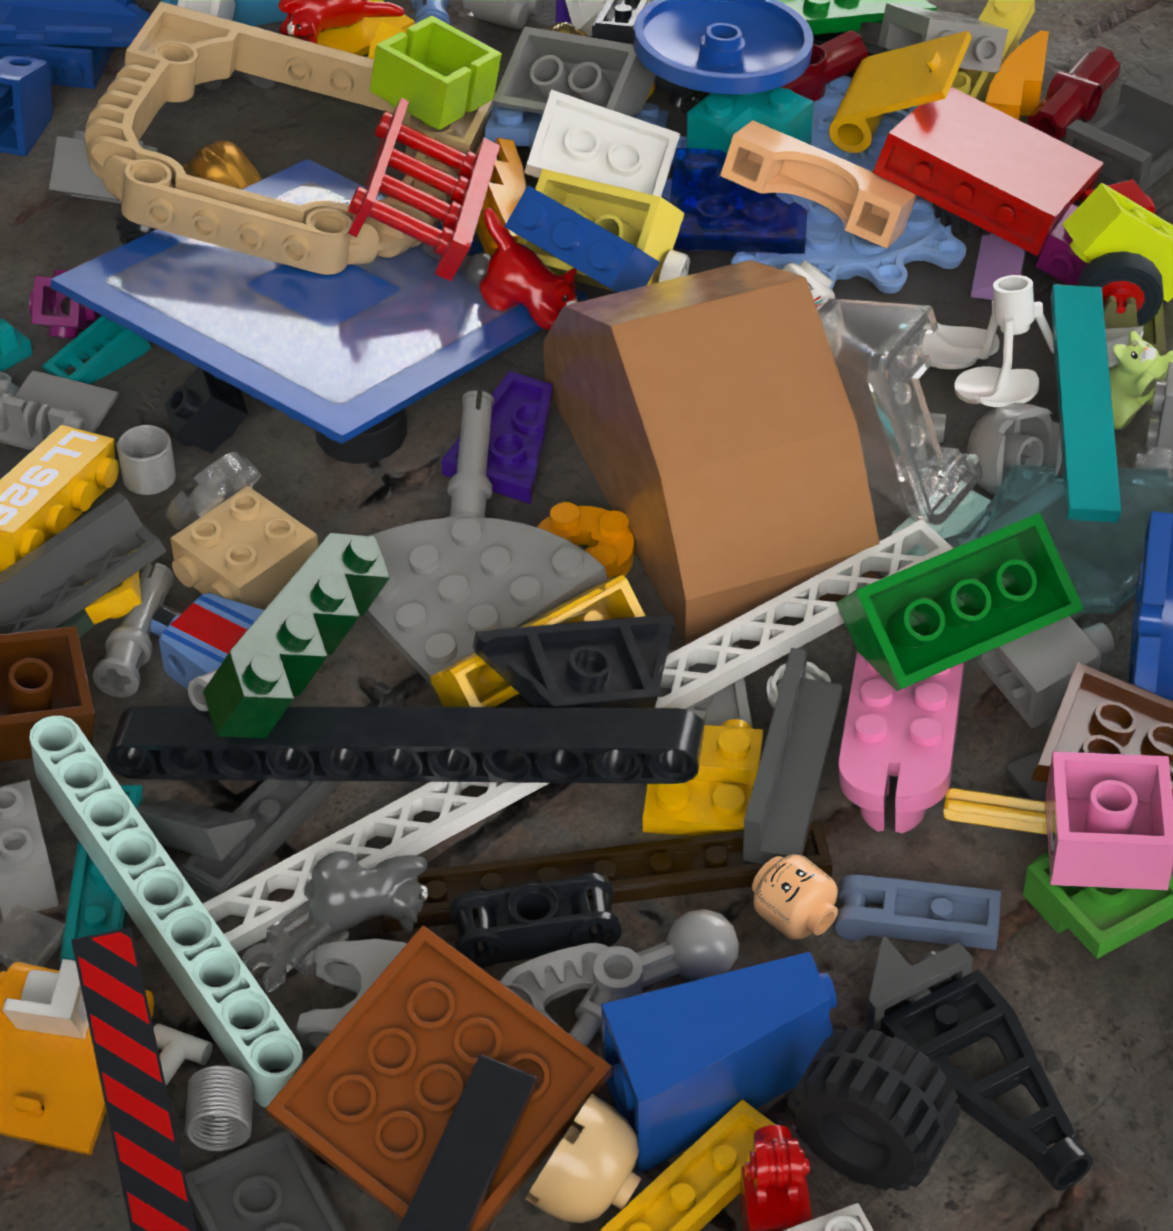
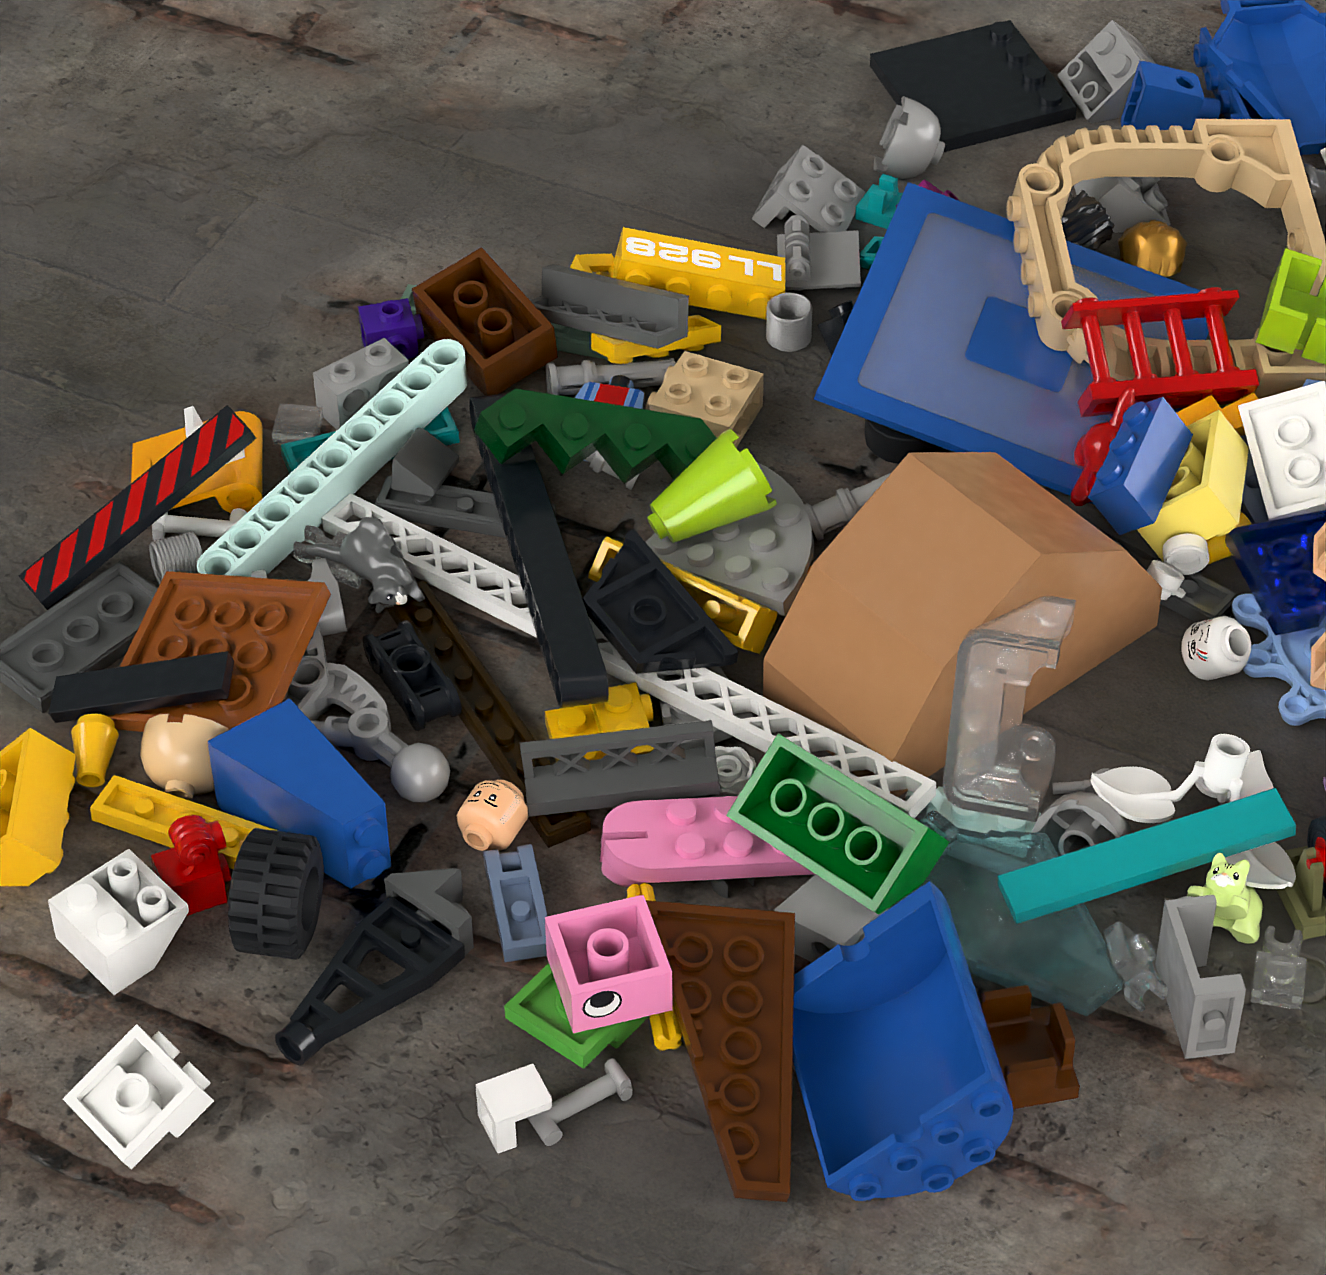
camera: 70 degrees right, 0 degrees up
clear plate [165,452,261,532] -> none
none -> lime cone [647,429,777,543]

